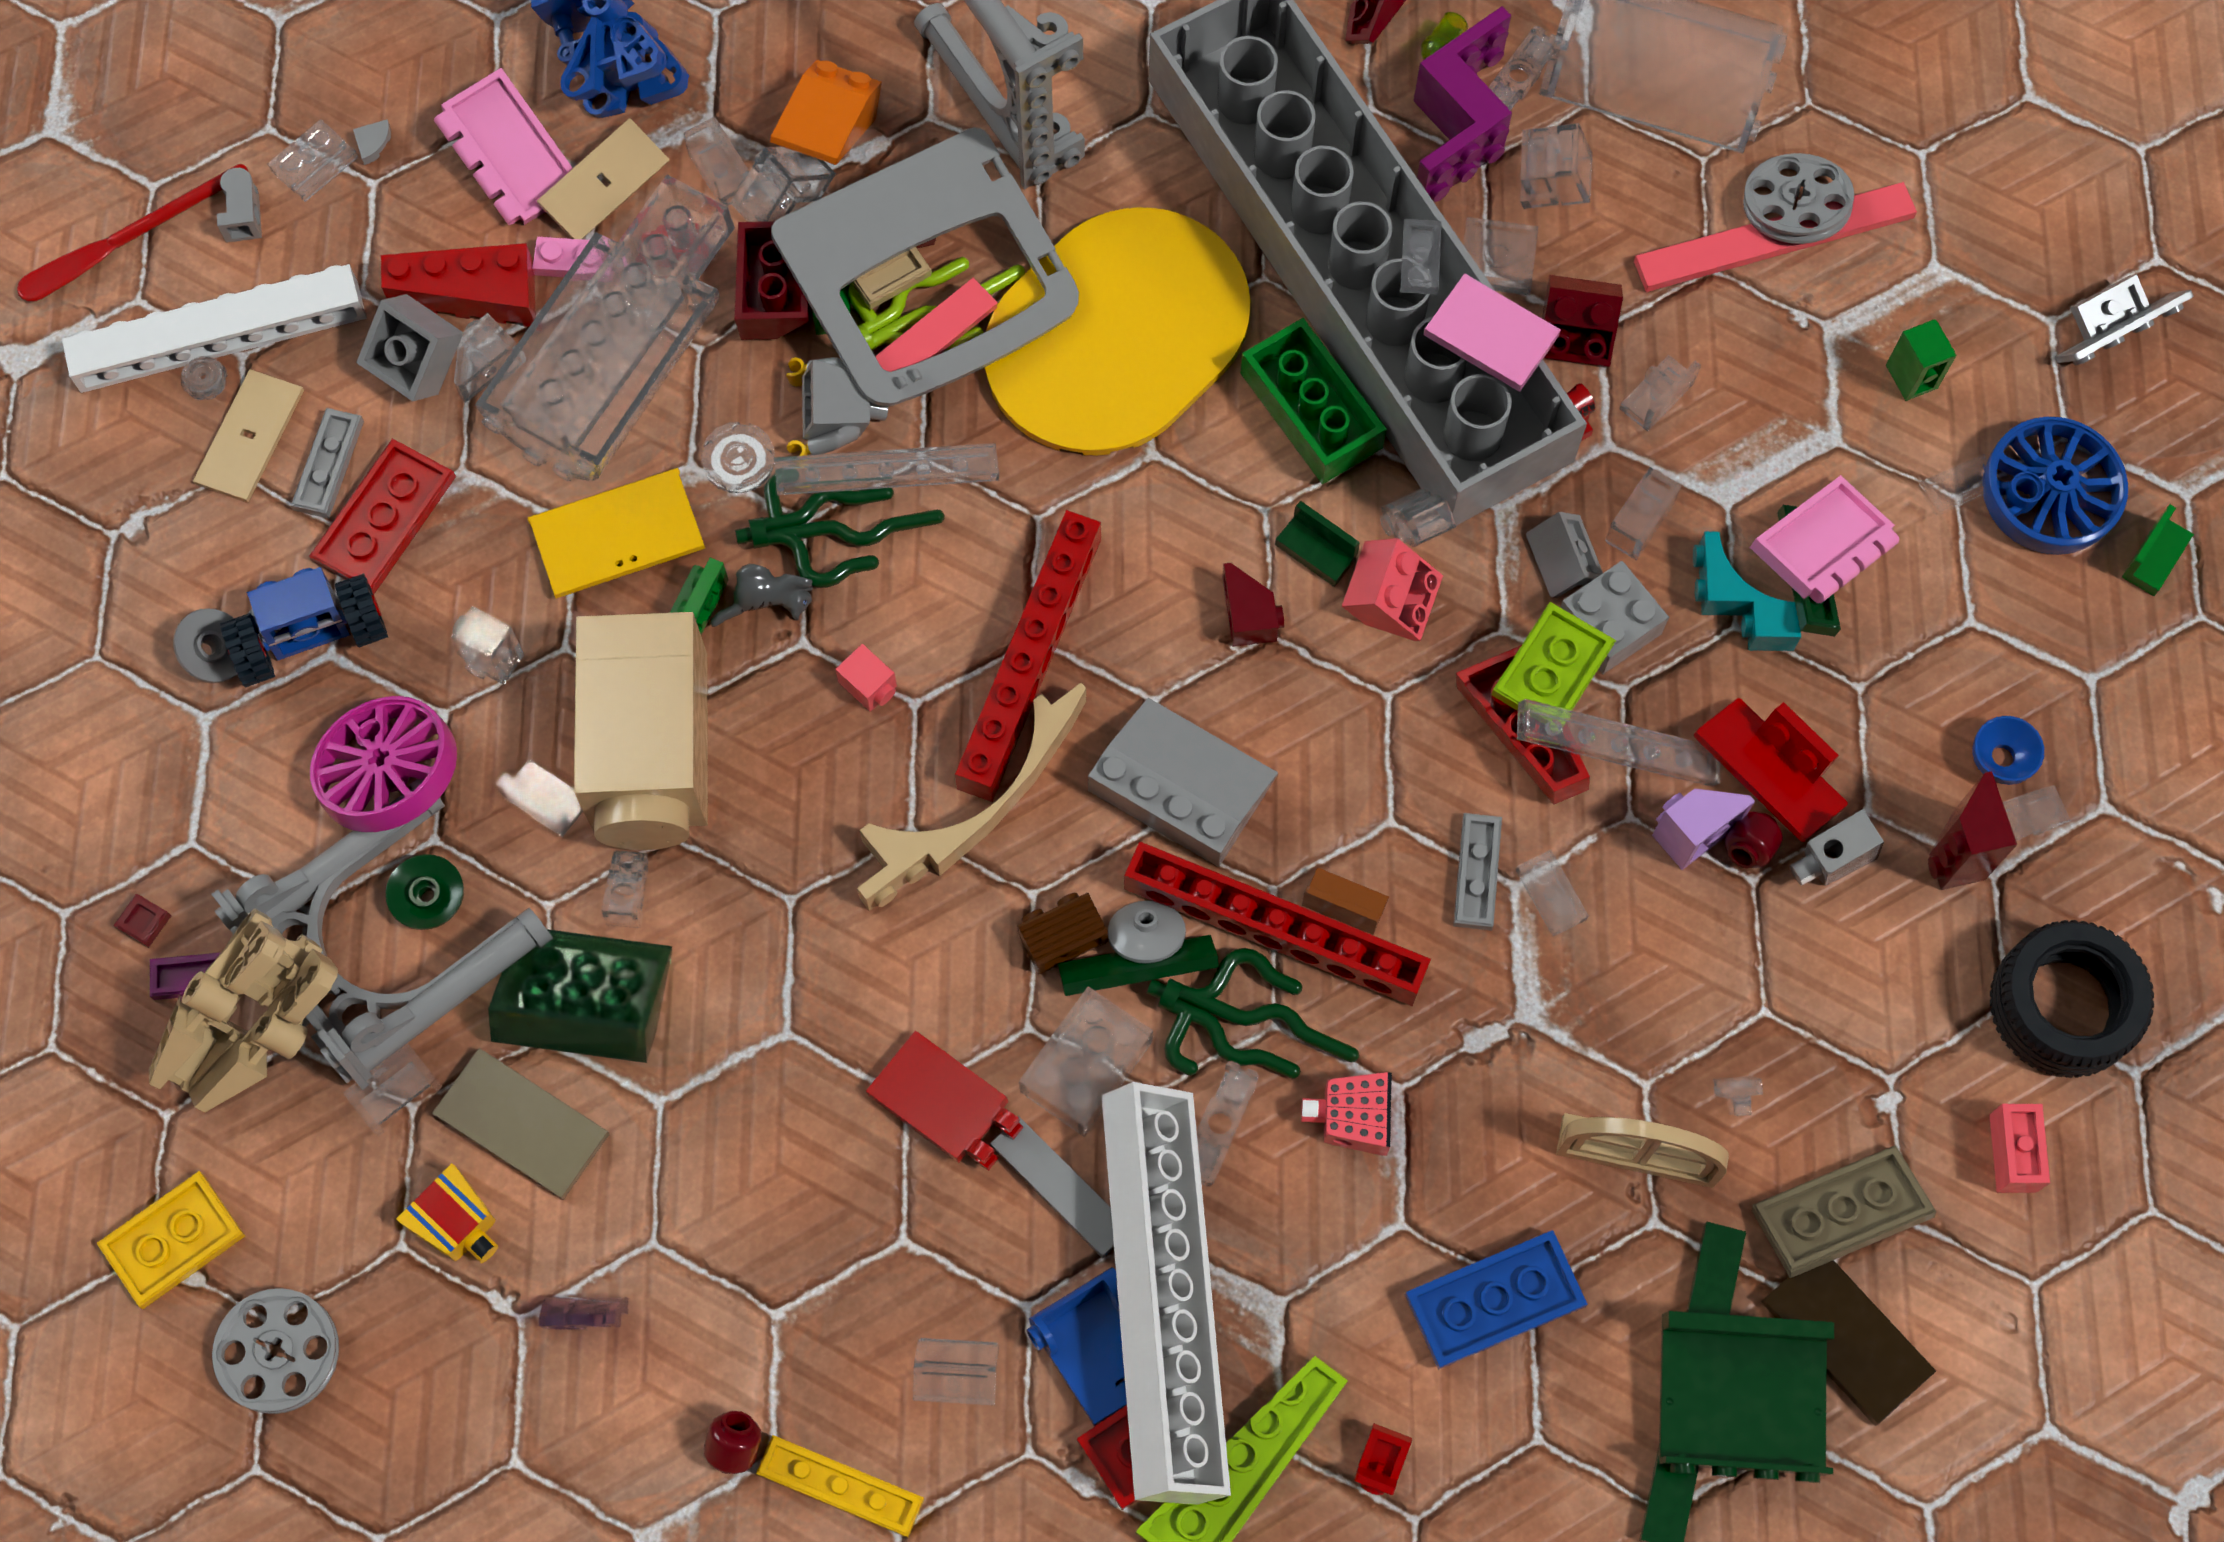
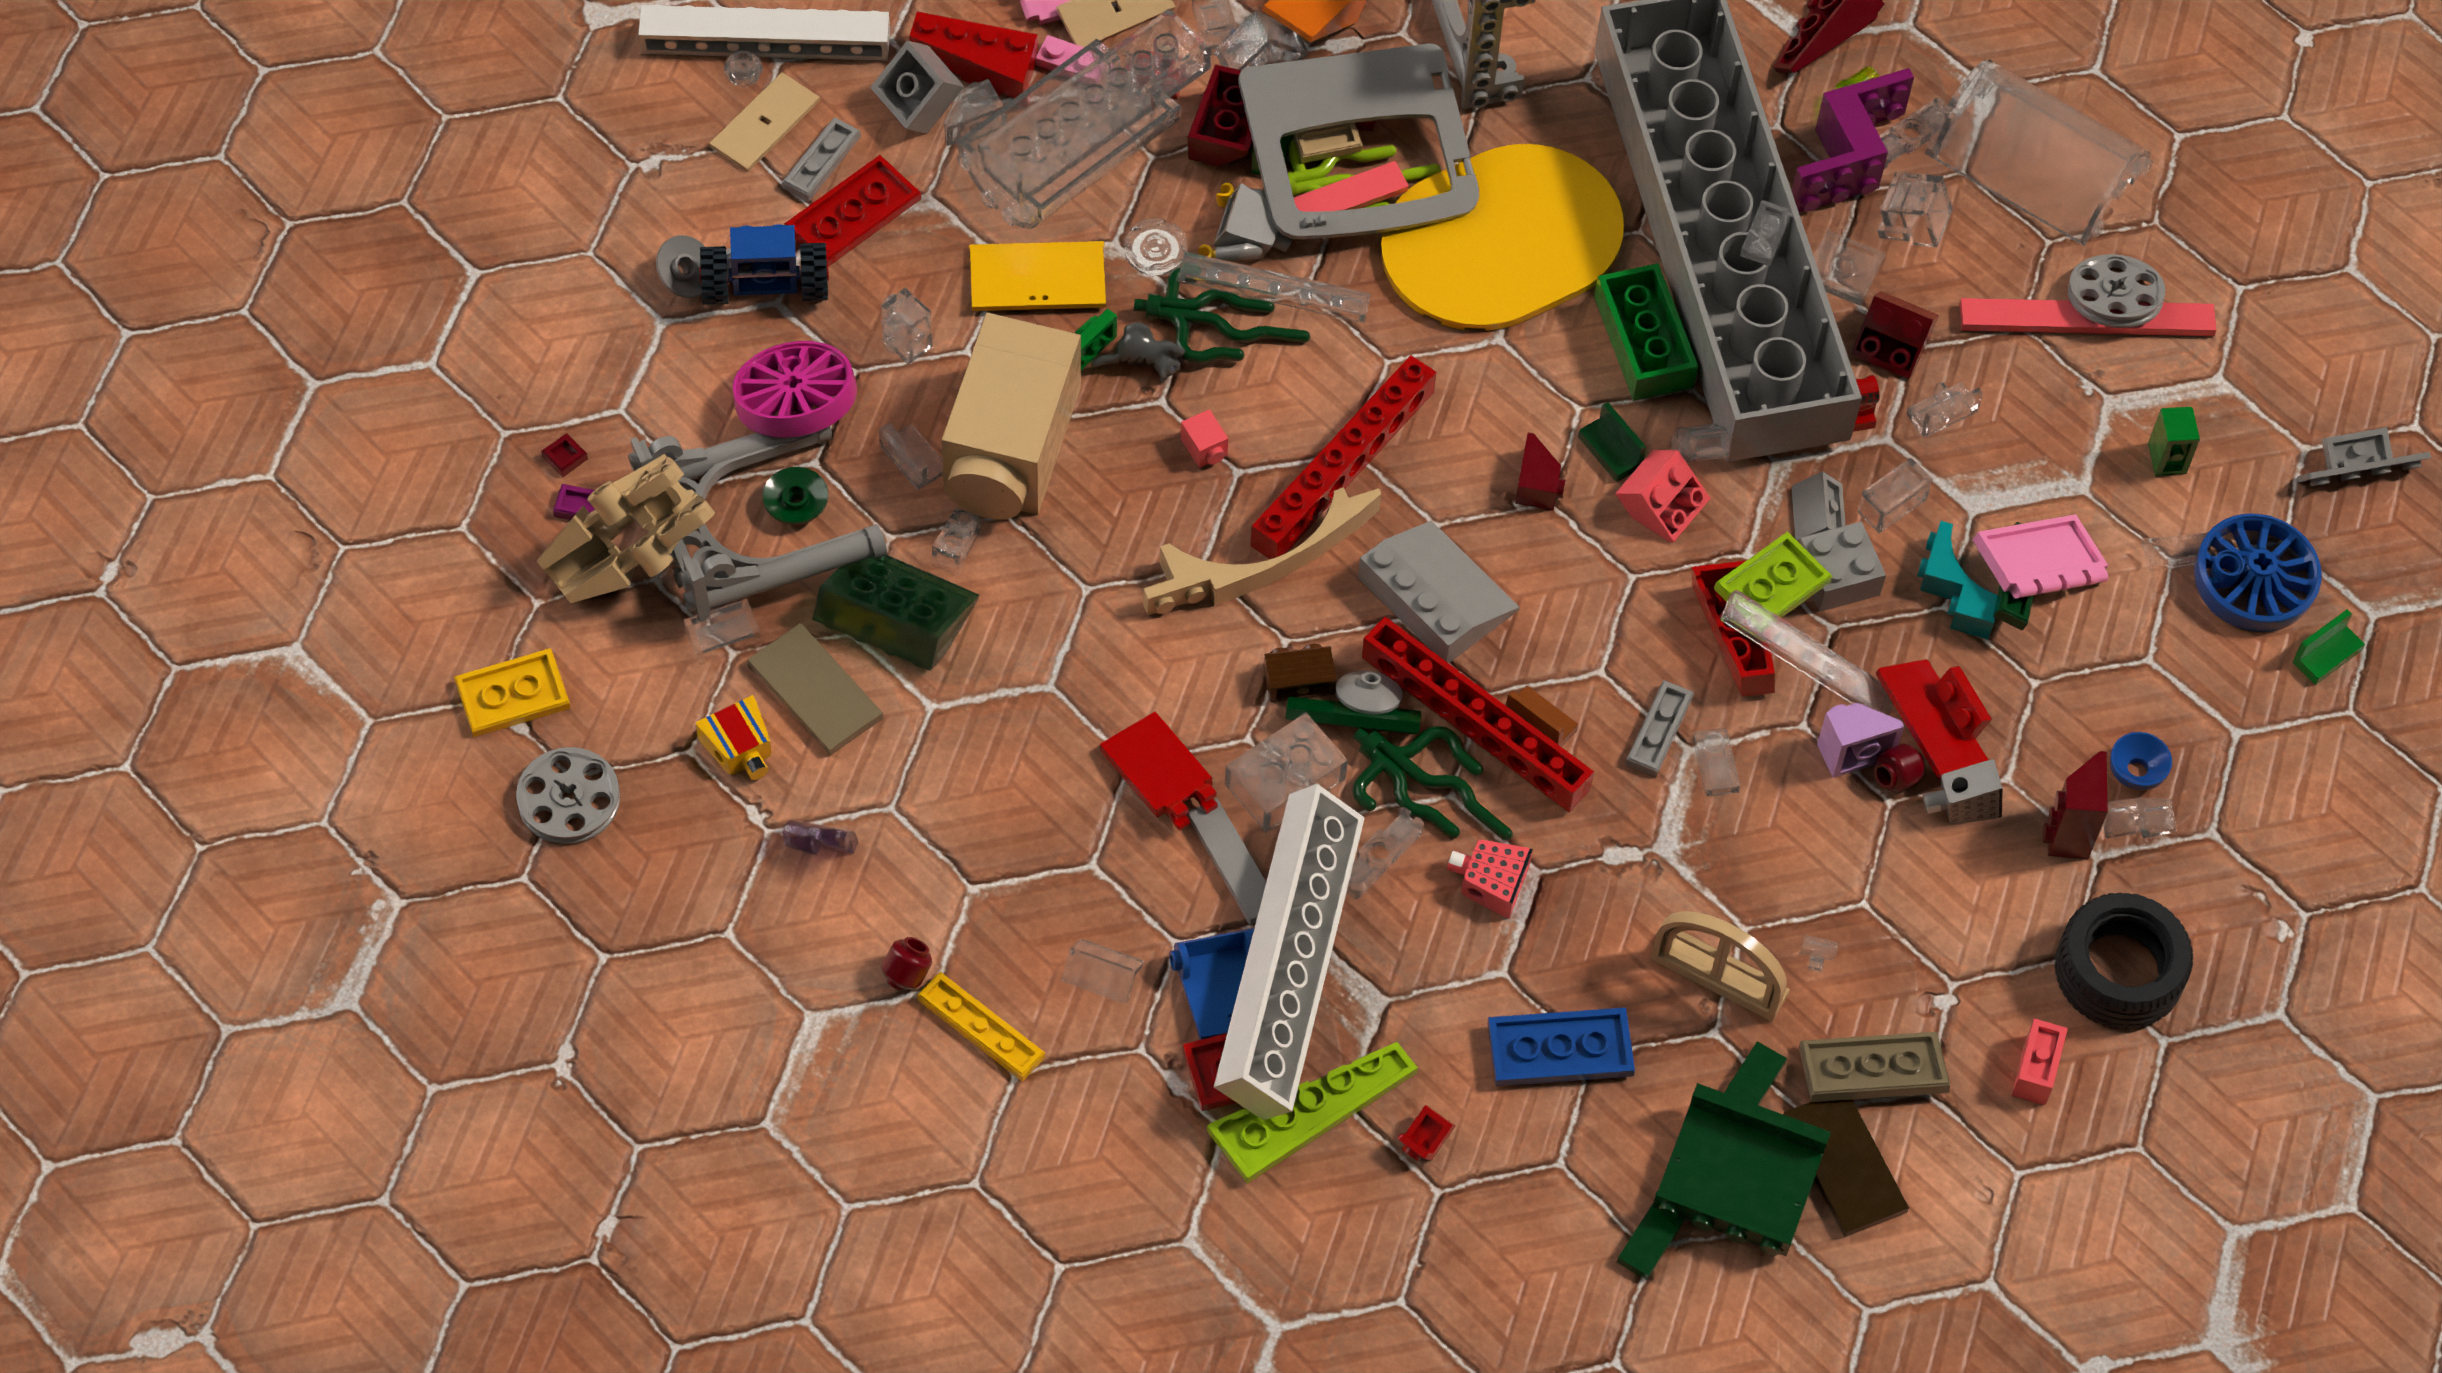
camera: 15 degrees right, 10 degrees down
bright pink tile [1423,273,1561,392] -> none

